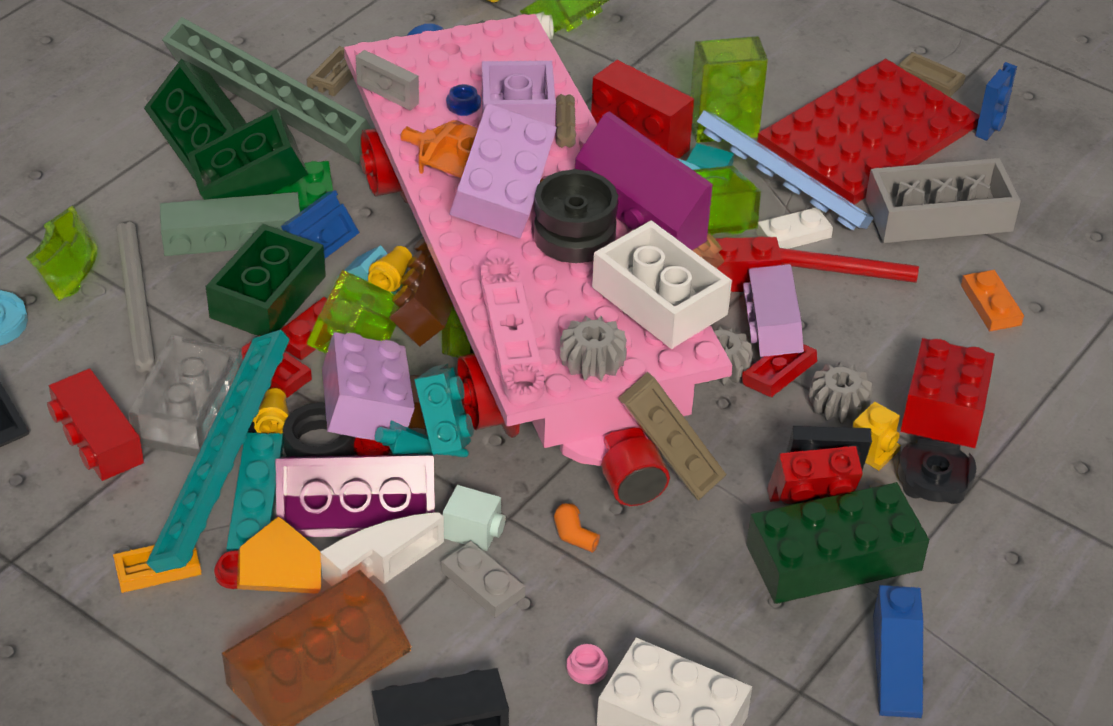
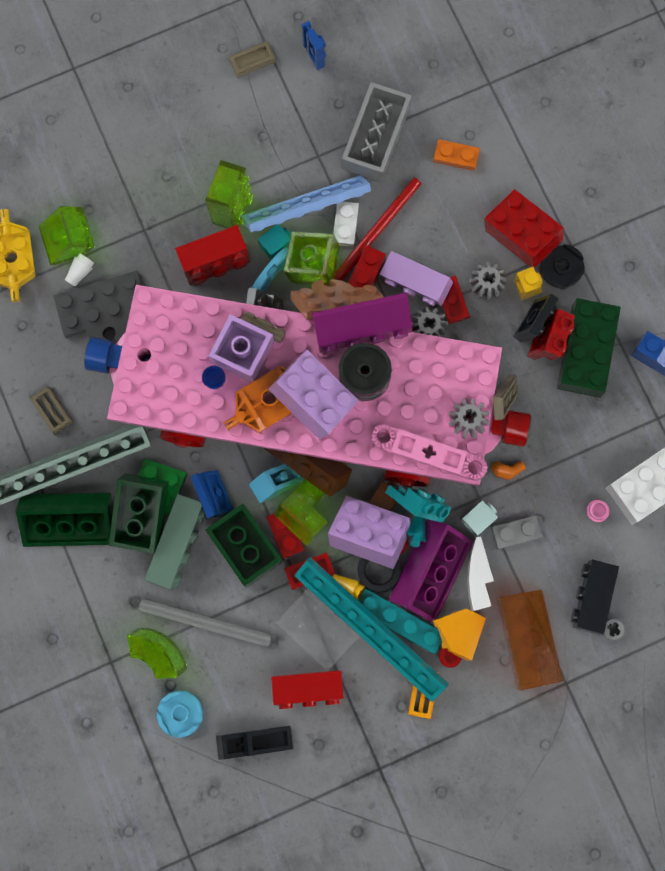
camera: 55 degrees left, 35 degrees up
light grey plate [356,50,419,110] -> none
yellow cone [368,246,412,294] -> none
white brick [592,220,732,349] -> none
red plate [757,58,980,205] -> none

